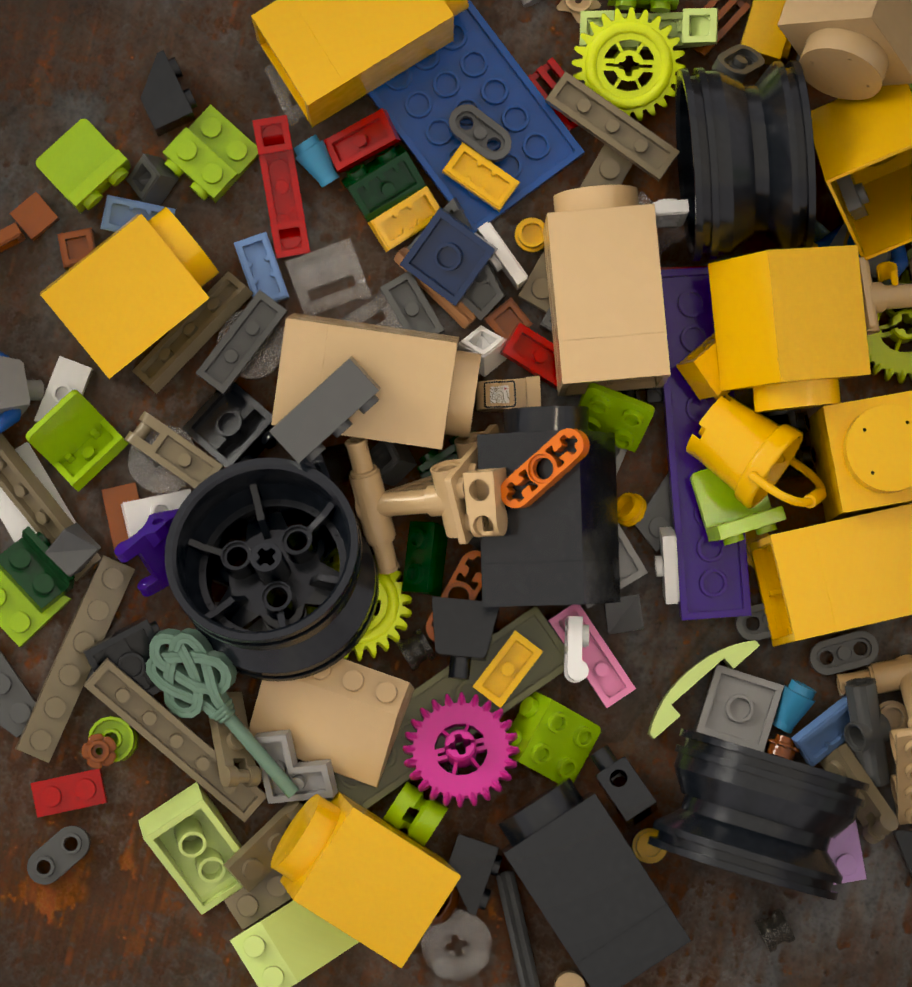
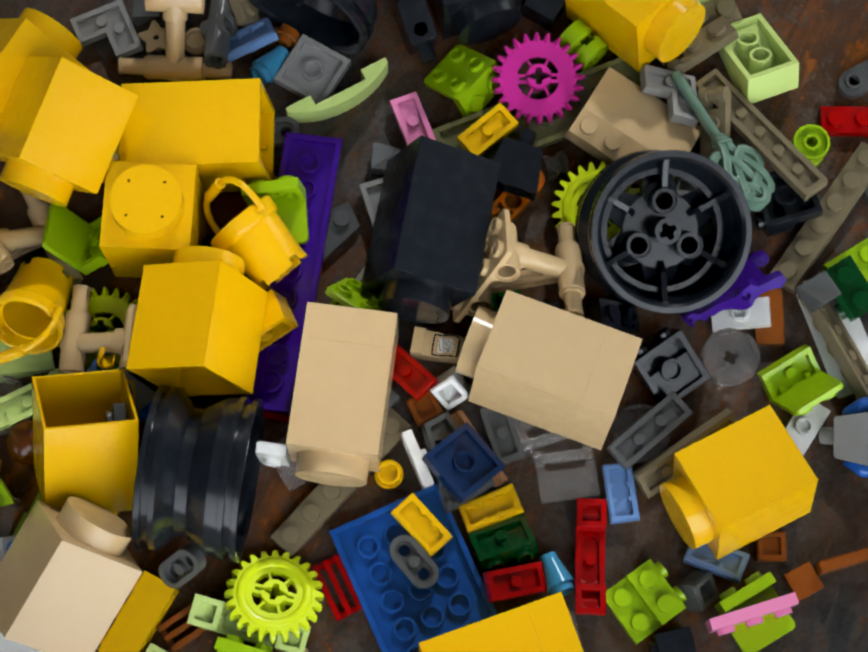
camera: 165 degrees left, 10 degrees down
dark orange plate [81,733,117,769] -> none
dark tan plate [124,411,224,489] -> none
dark grey brick [269,356,381,464] -> none
dark green bracket [402,521,448,596] -> none
tan leg [463,467,508,538] -> none
orange beam [501,428,590,509] -> none
dark tan plate [545,72,680,182] -> none
white plate [564,616,589,683] -> none
yellow plate [617,493,647,527] -> none
white plate [654,527,680,604] -> none
none -> bright pink plate [705,592,799,636]

